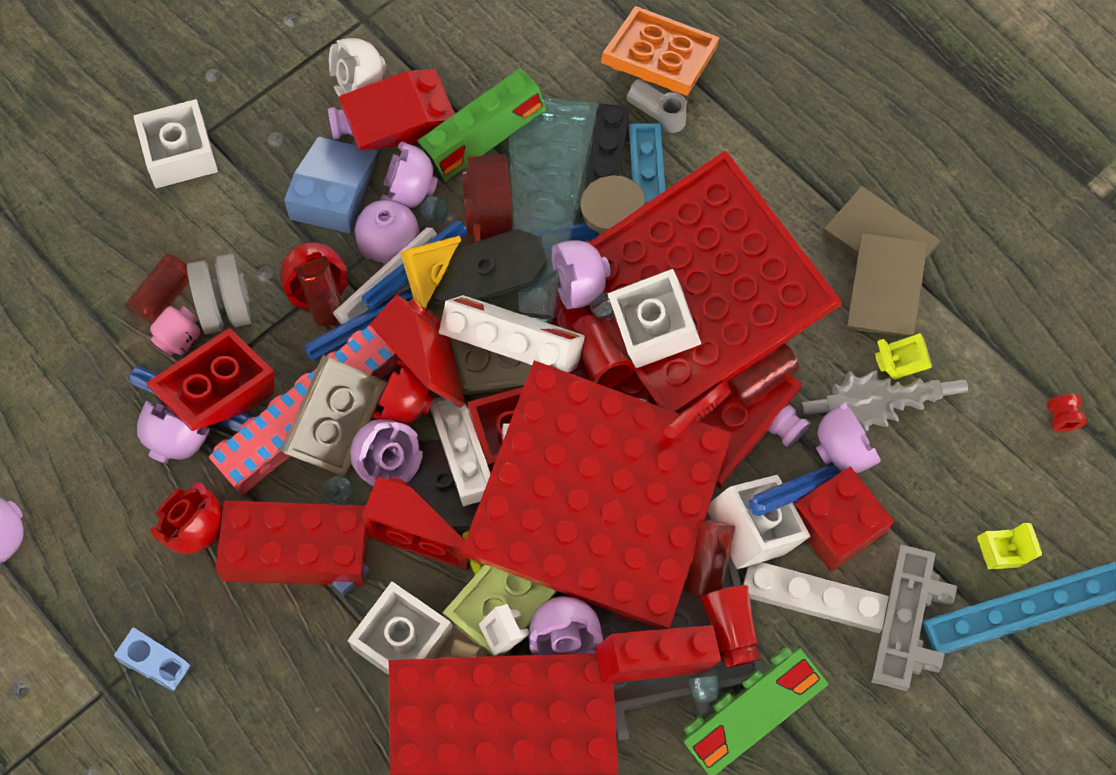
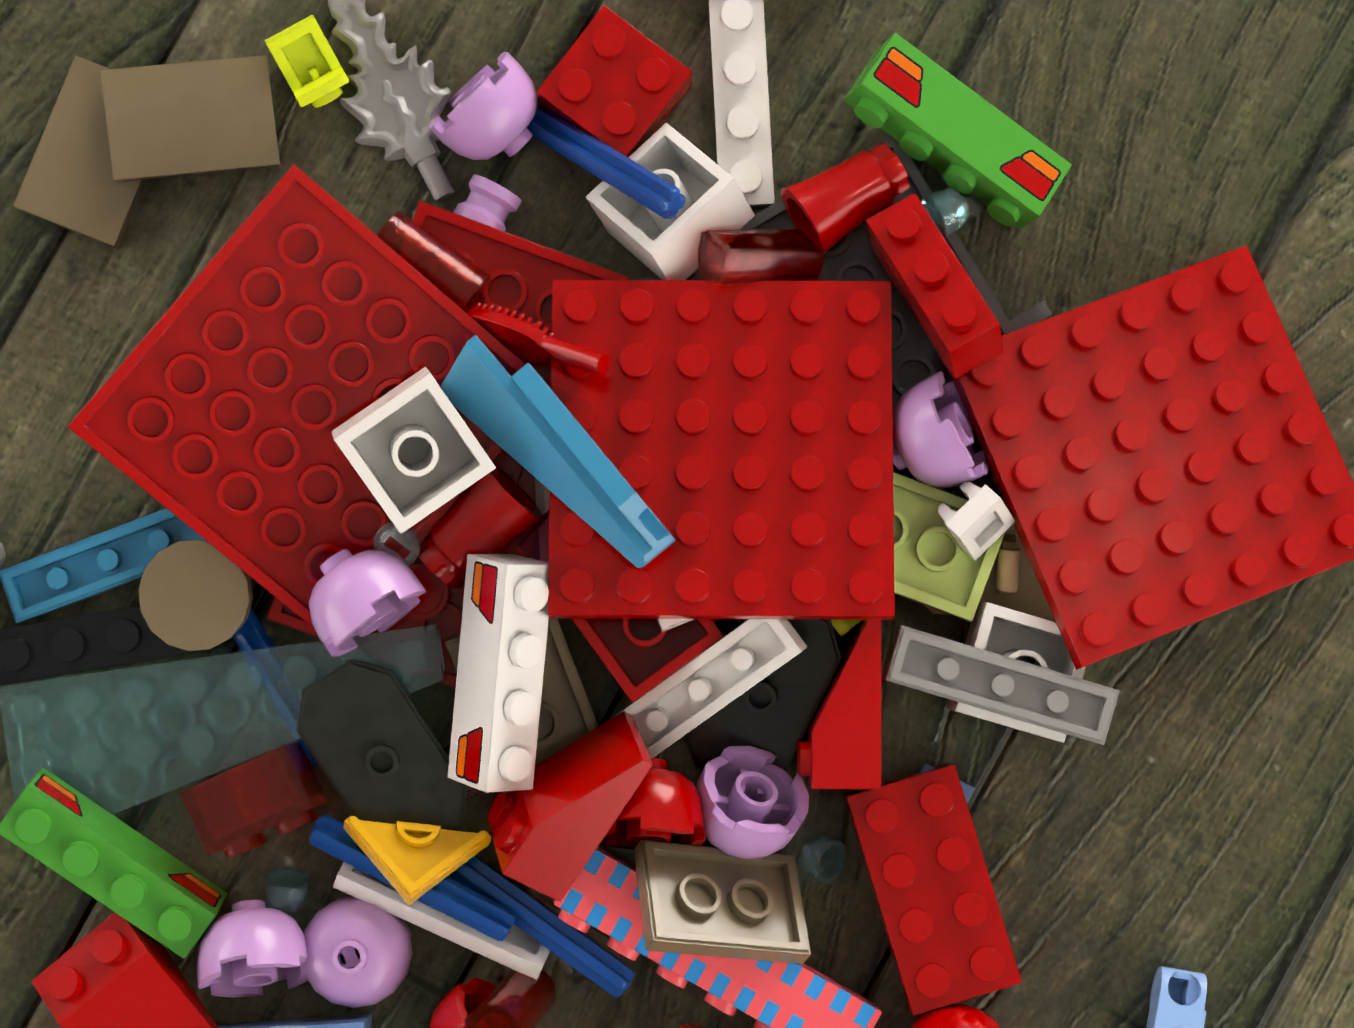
camera: 105 degrees left, 20 degrees up
none -> dark azure wedge [441,335,676,568]
none -> light grey tile [883,625,1120,745]

